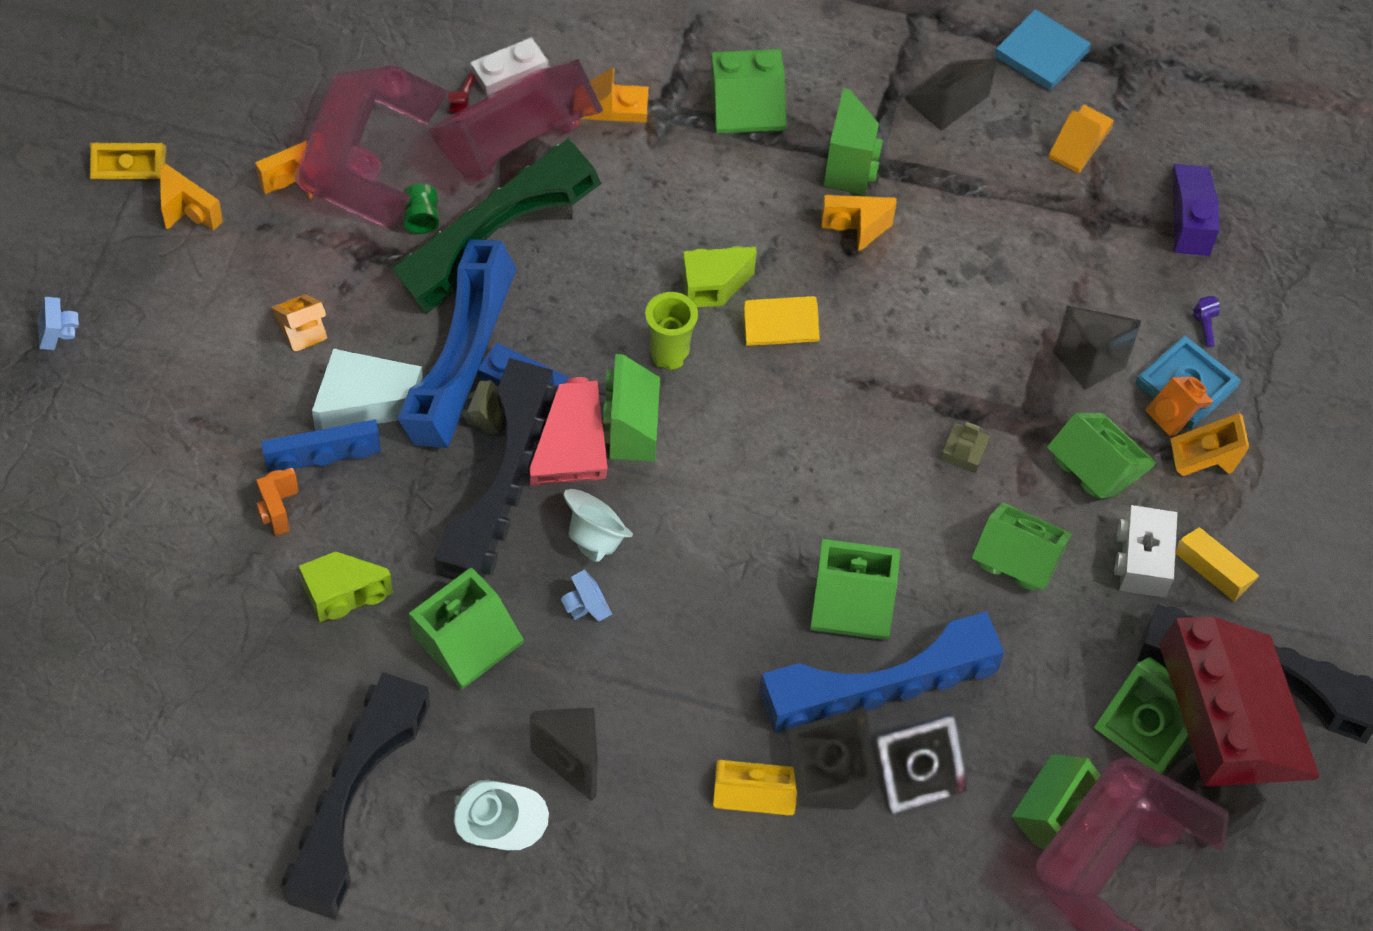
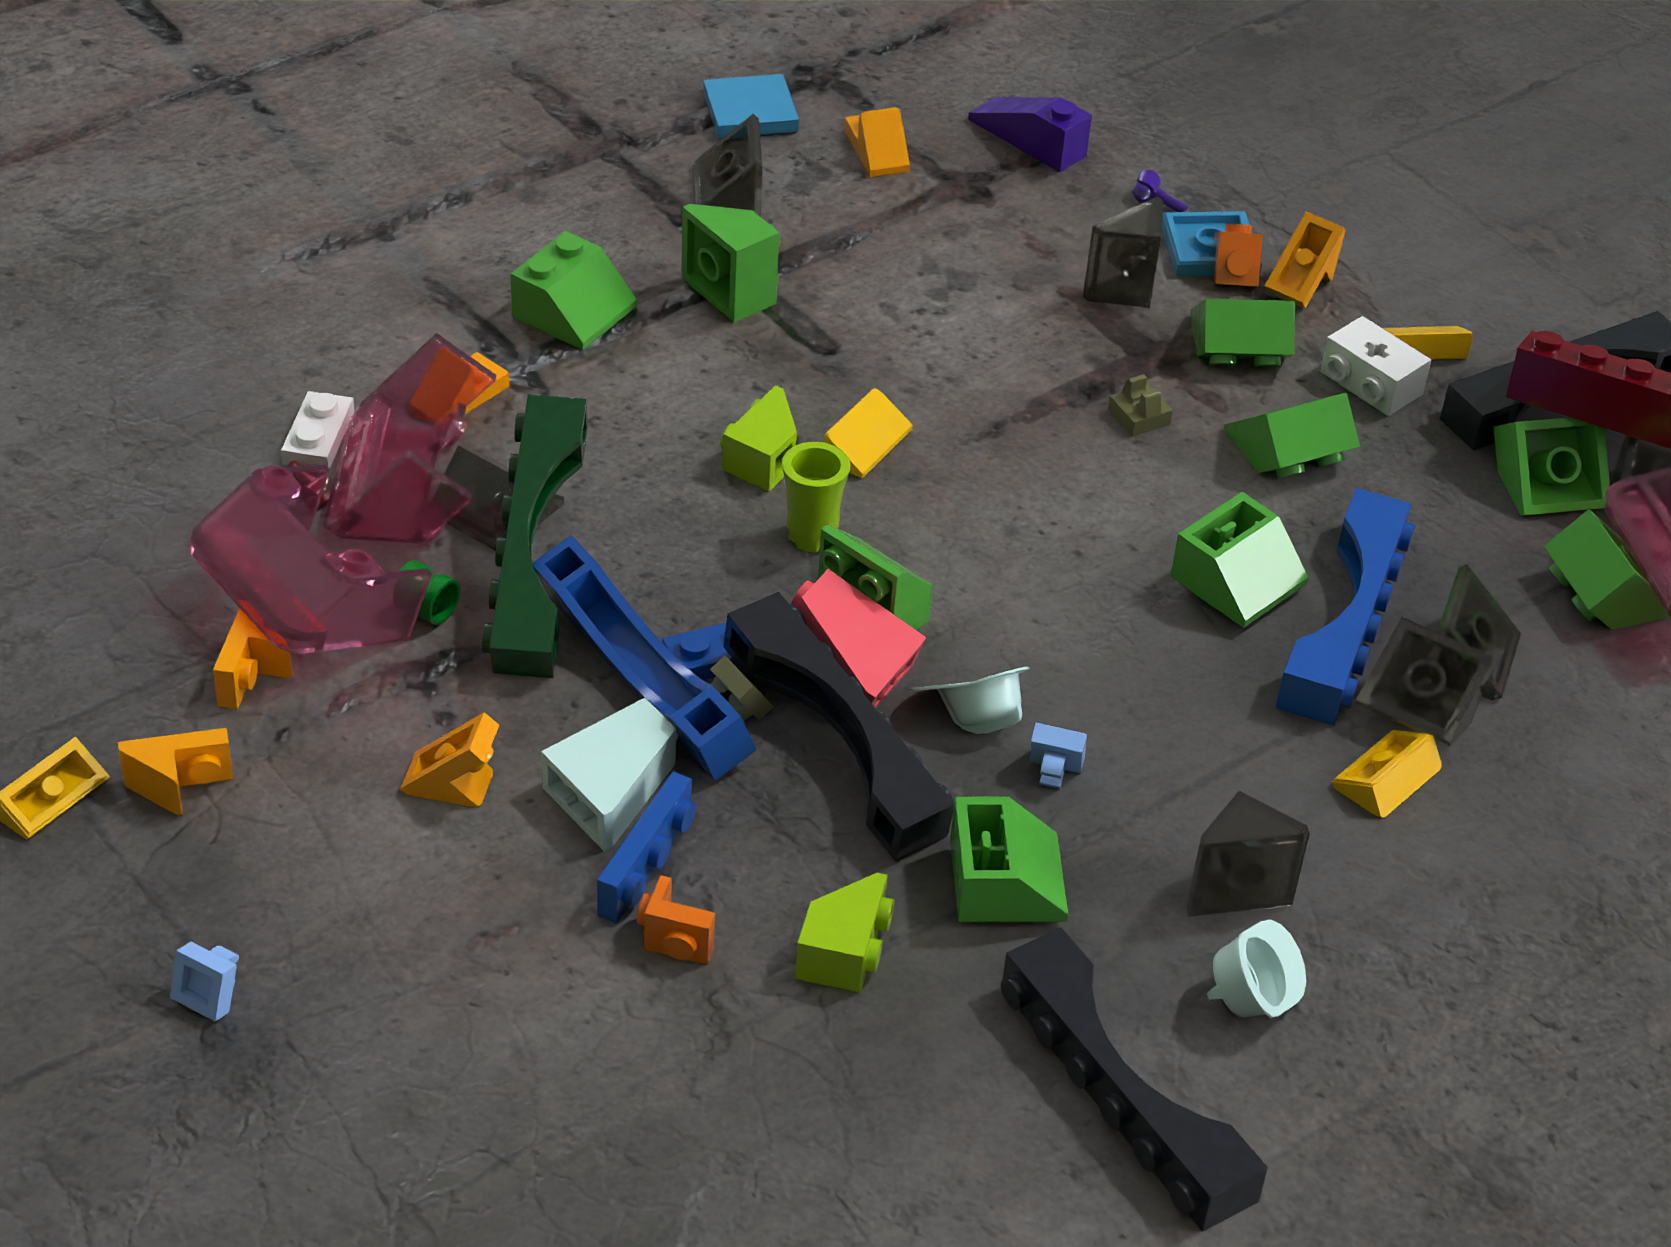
camera: 50 degrees left, 15 degrees down
light orange slope [821,195,896,251] -> none

